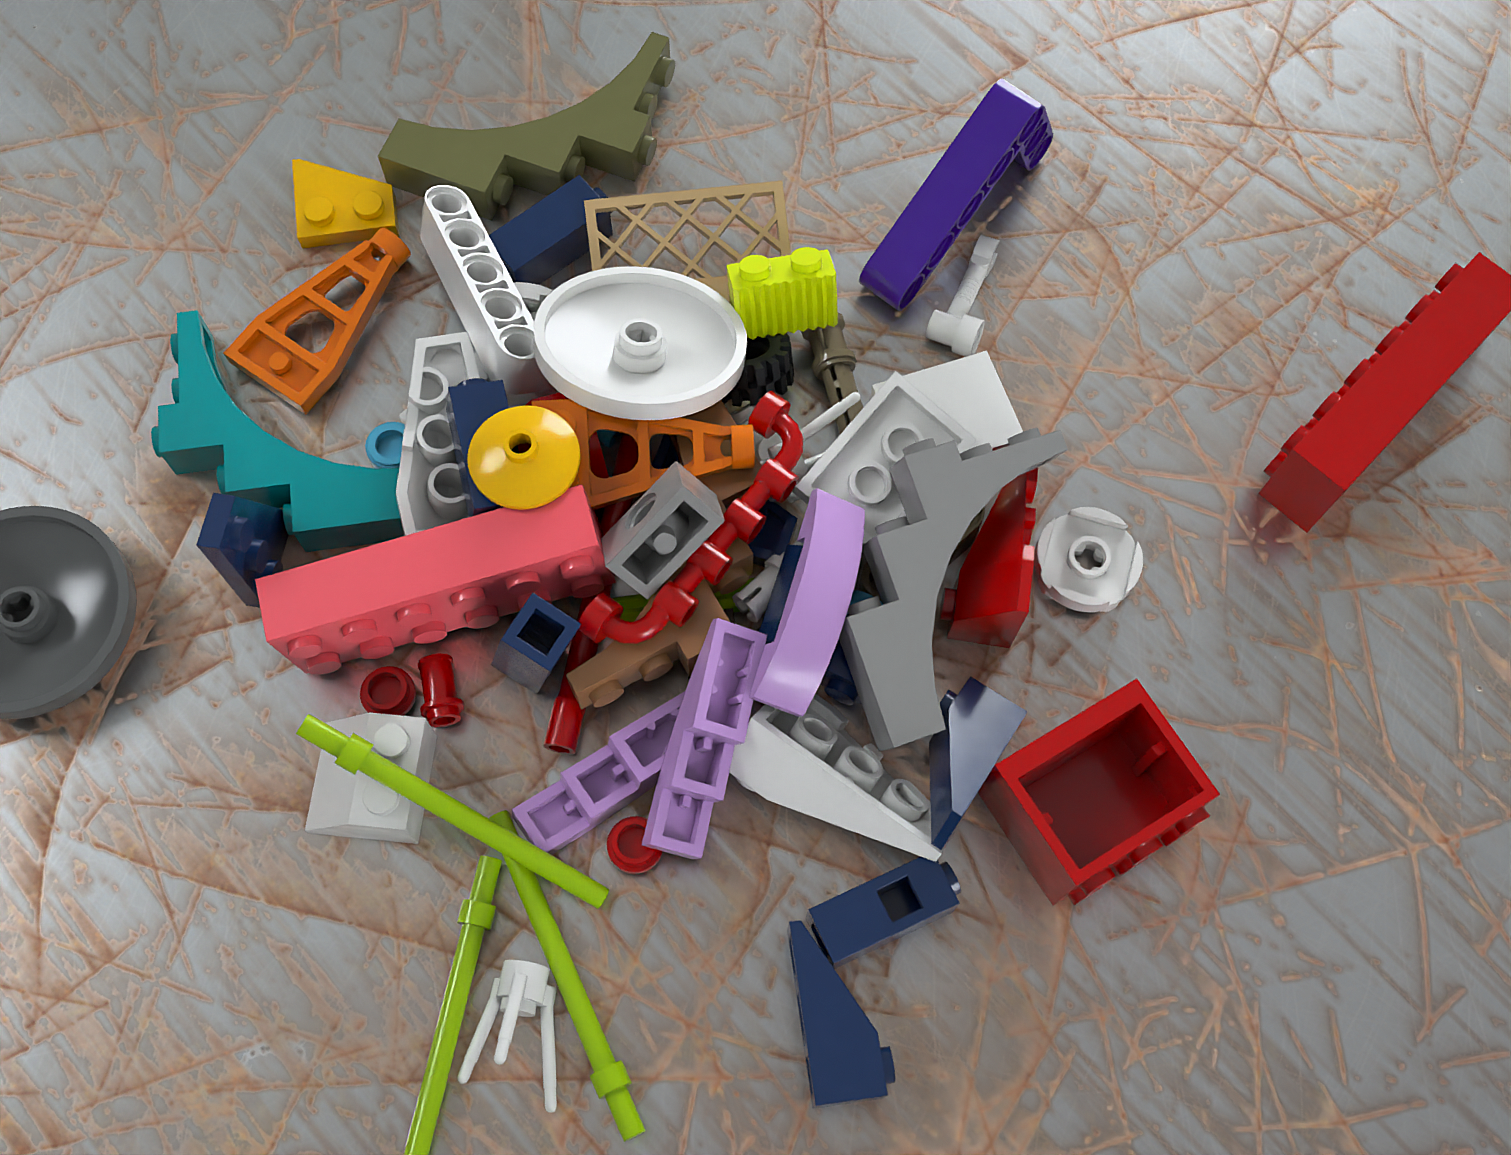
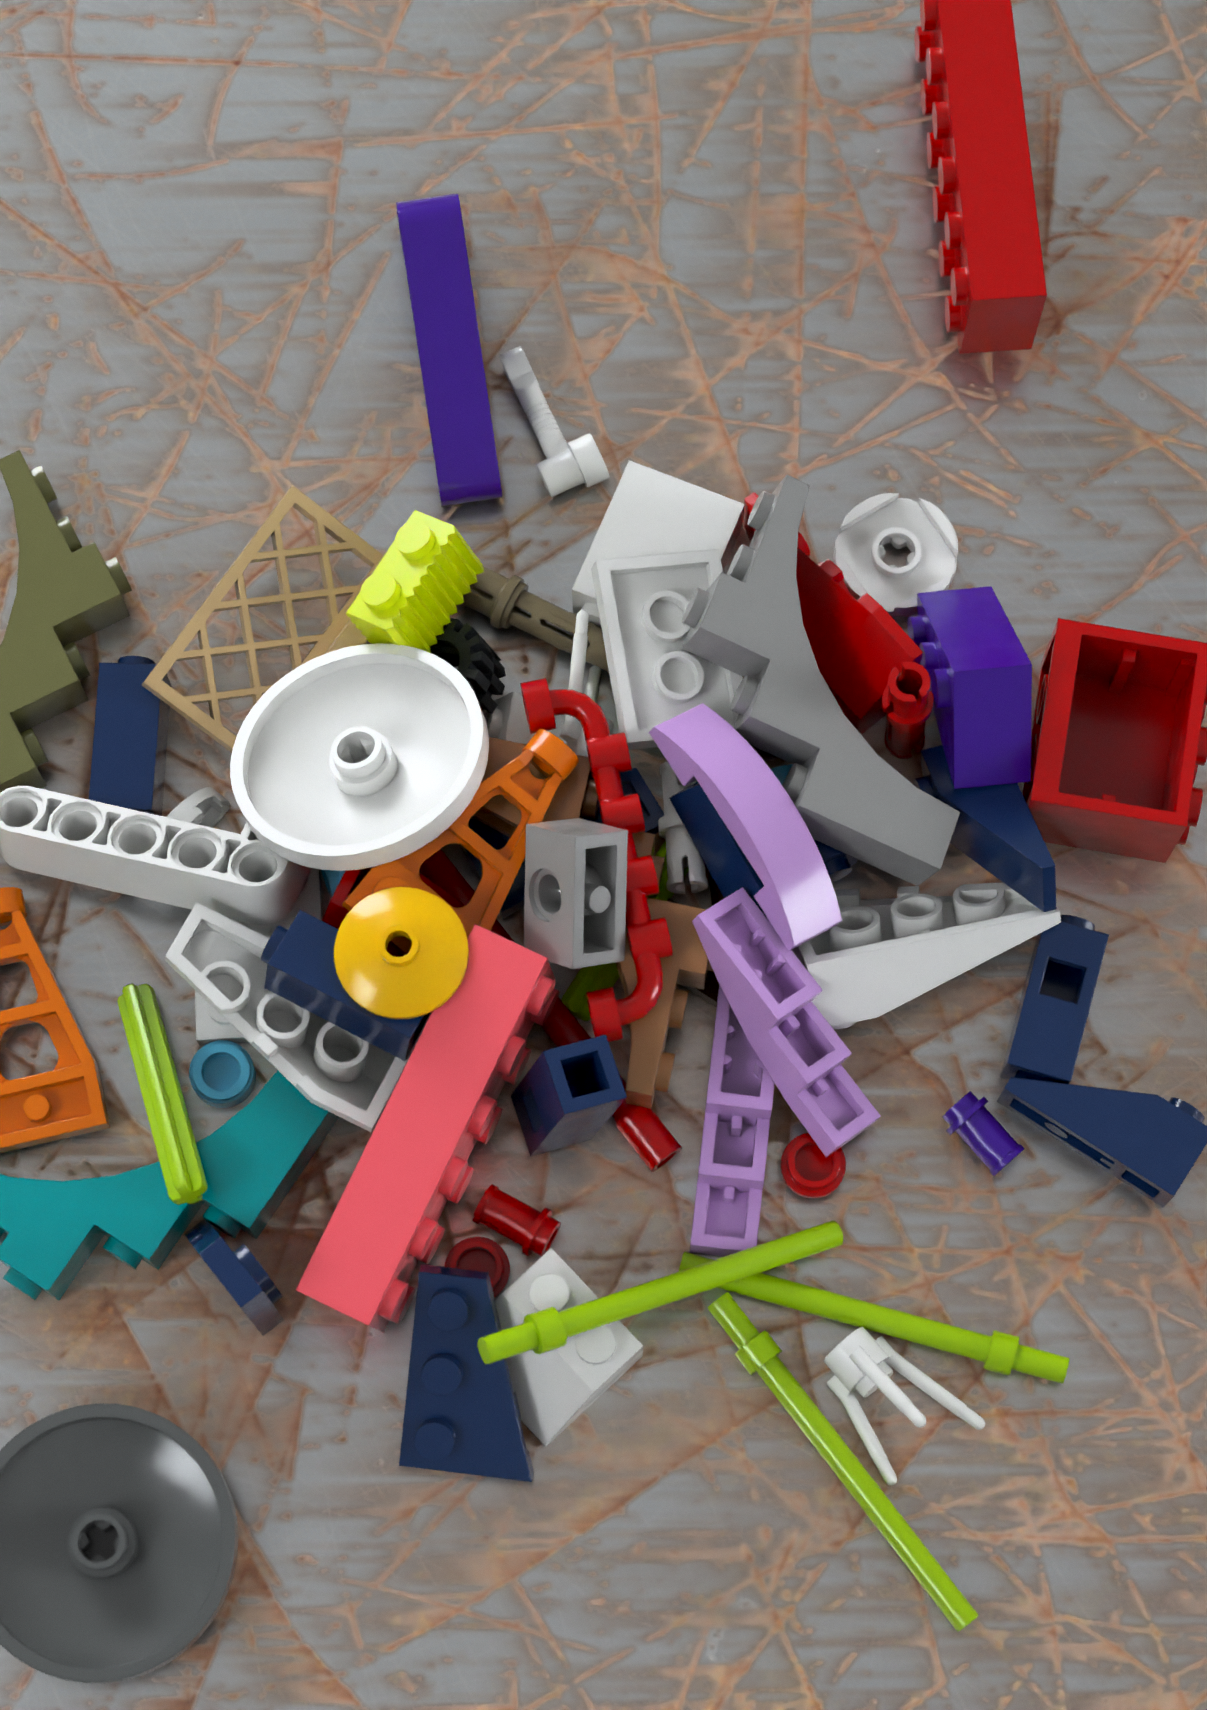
camera: 45 degrees left, 5 degrees up
none -> lime axle [117,983,208,1205]
none -> dark blue wing [399,1264,534,1482]
none -> red pin [882,661,934,759]
none -> dark purple wedge [907,586,1032,789]
none -> dark purple pin [942,1091,1025,1176]

